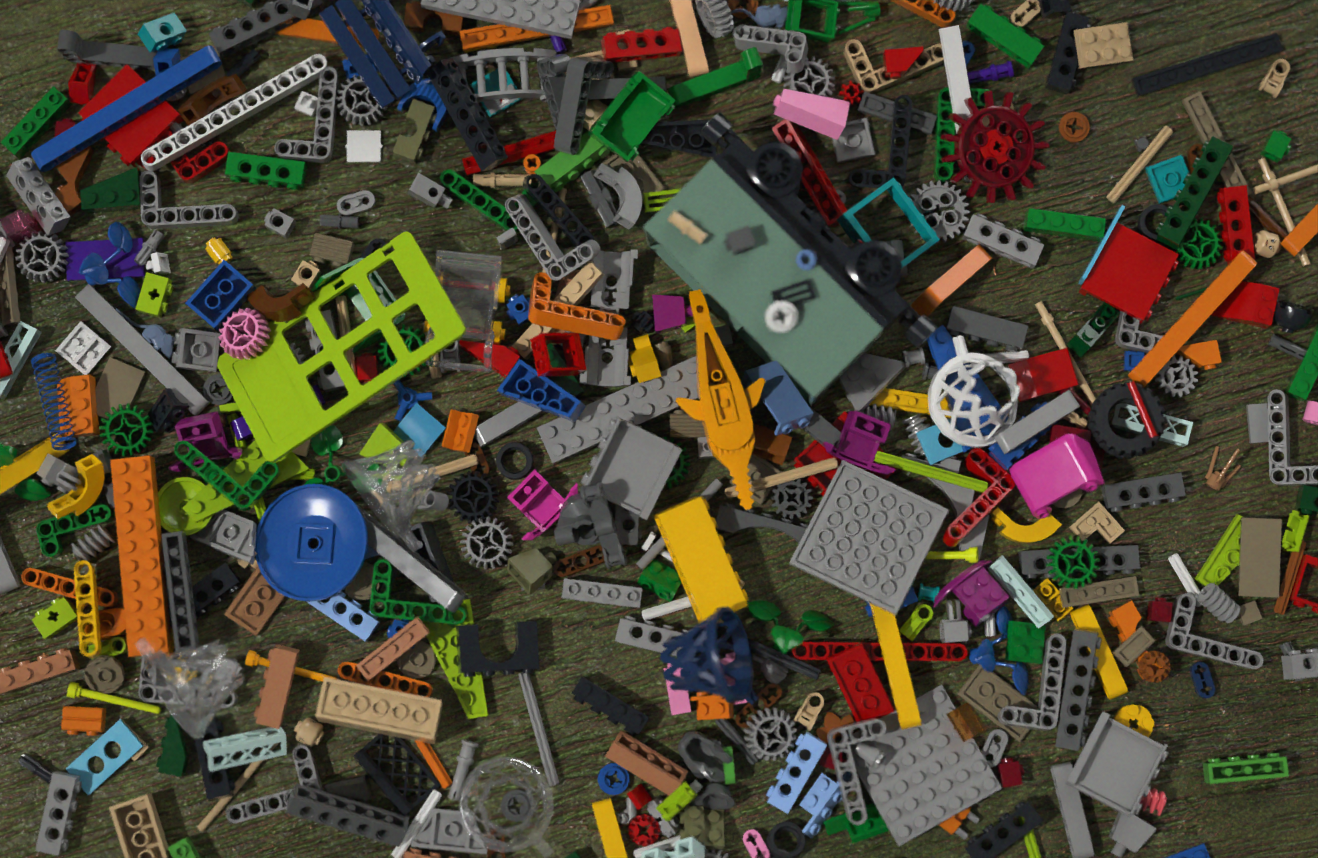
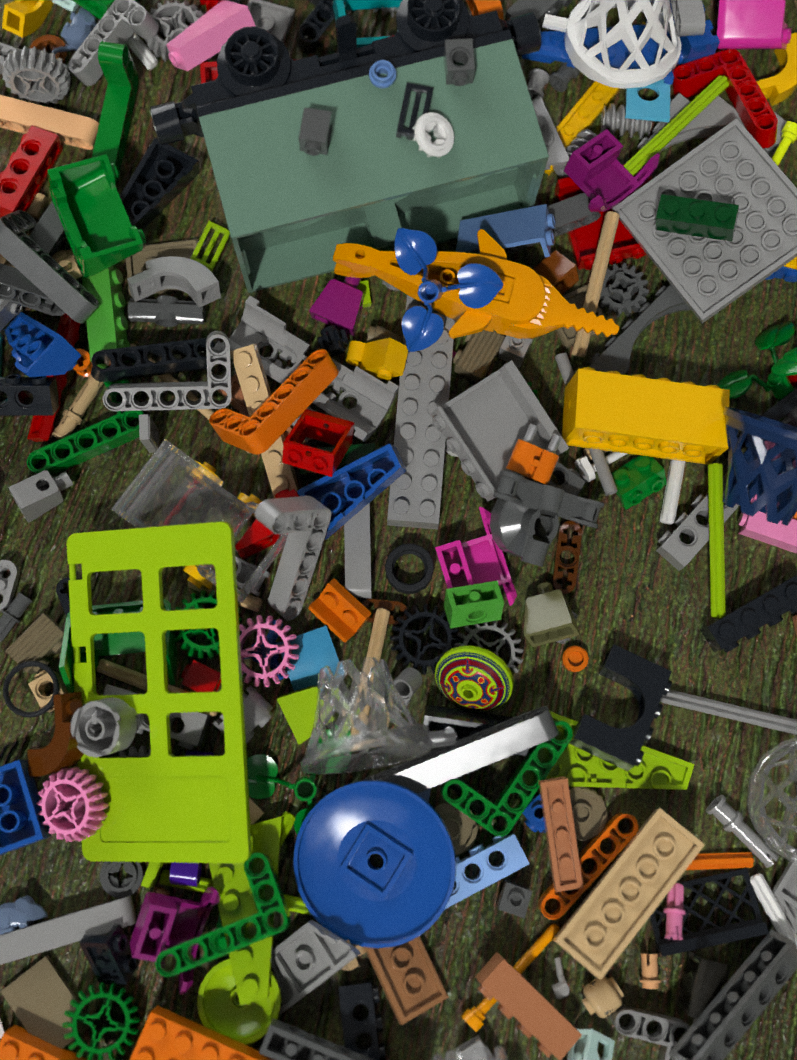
camera: 60 degrees left, 5 degrees down
light grey plate [172,328,221,372] -> none
blue brick [506,294,530,326] -> none
light grey brick [562,578,642,608] -> none
tan pin [667,211,707,244] -> none
none -> black tyre [3,661,59,718]
none -> blue wedge [5,312,82,377]
none -> light grey brick [71,698,137,757]
none -> light grey brick [213,685,274,744]
none -> bright pink gear [239,615,300,687]
none -> light grey beam [255,496,332,621]
none -> blue plant [395,228,503,352]
none -> dish [435,646,514,712]
none -> dark grey brick [444,38,475,86]
none -> bright green brick [444,581,504,628]
none -> dark grey brick [496,880,533,918]
none -> orange piece [506,424,562,485]
none -> light grey hand [551,957,570,999]
none -> orange tile [561,646,589,672]
none -> light nougat pin [639,953,661,989]
none -> dark green brick [656,194,739,242]
none -> bright pink axle [663,883,686,940]
none -> lime axle [708,463,726,618]

